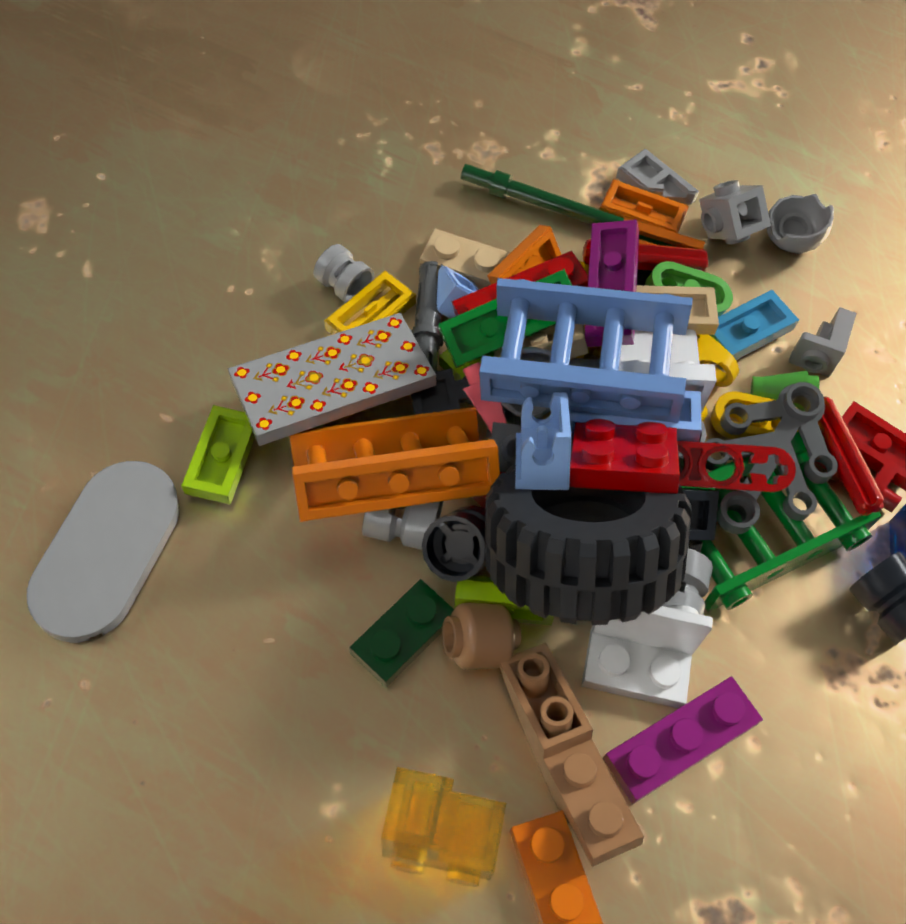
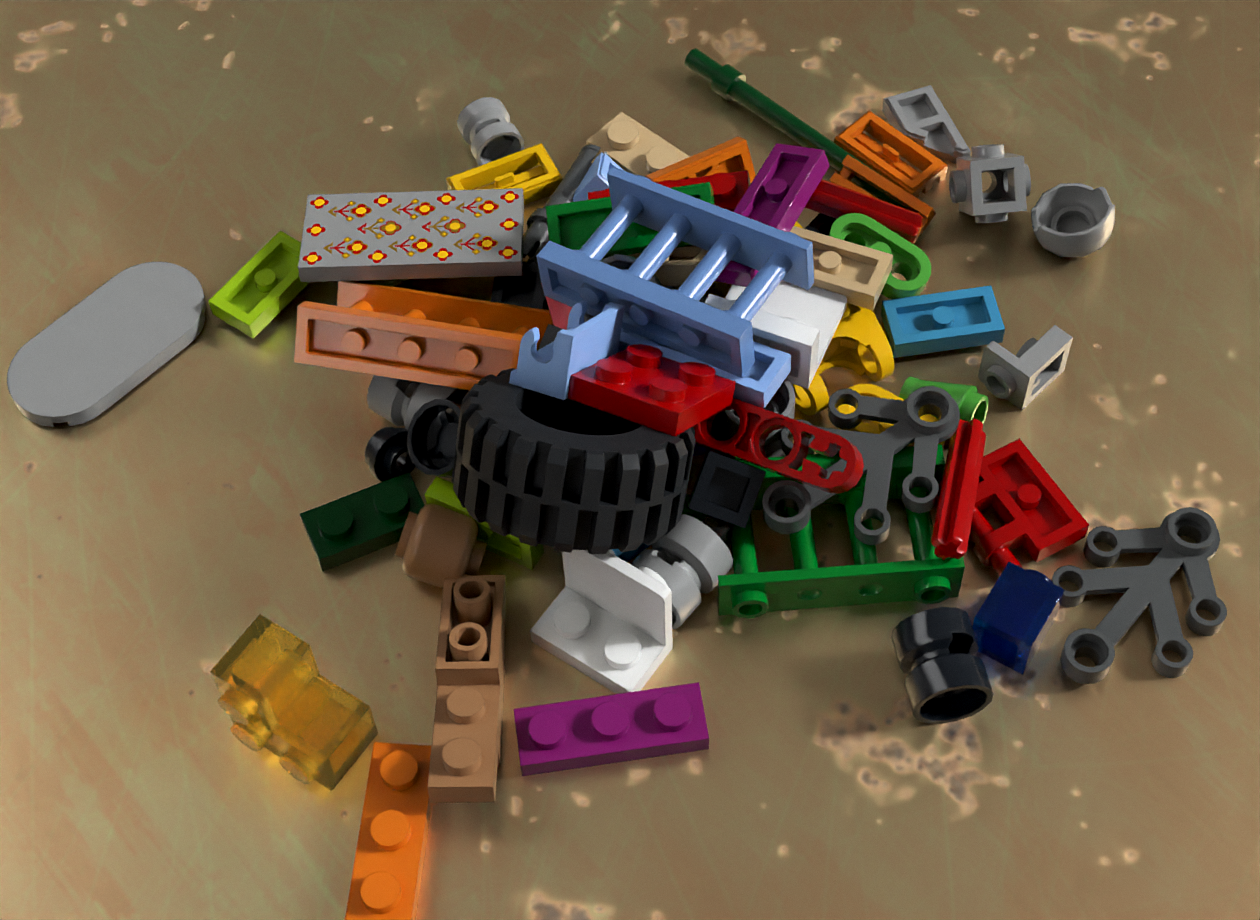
camera: 30 degrees right, 5 degrees down
none -> black plate [365,427,415,482]

